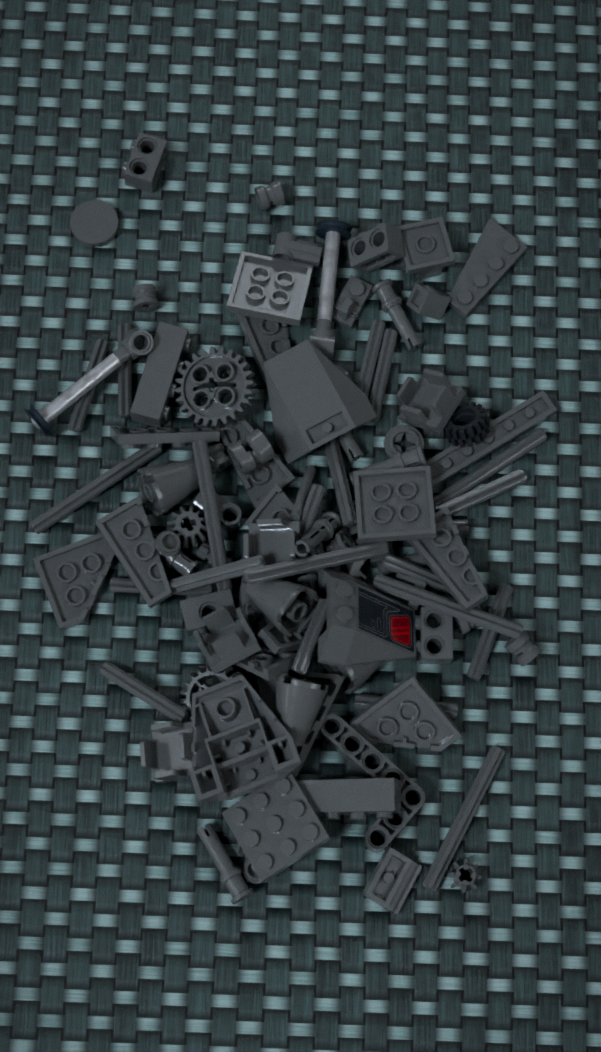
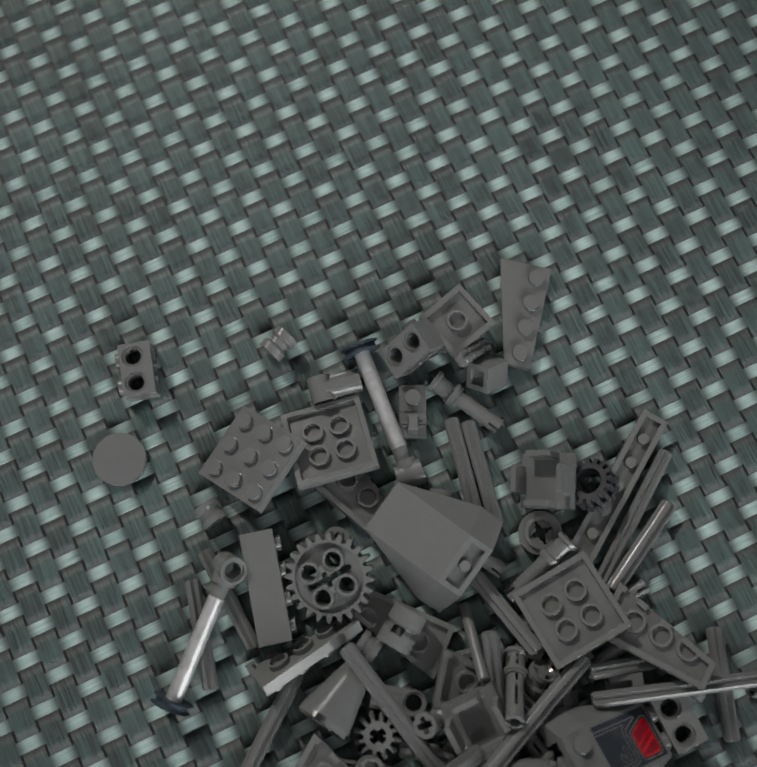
camera: 20 degrees left, 5 degrees up
none -> dark grey plate [199,405,307,514]
none -> dark grey bush [413,708,446,739]
none -> dark grey axle [454,338,491,367]

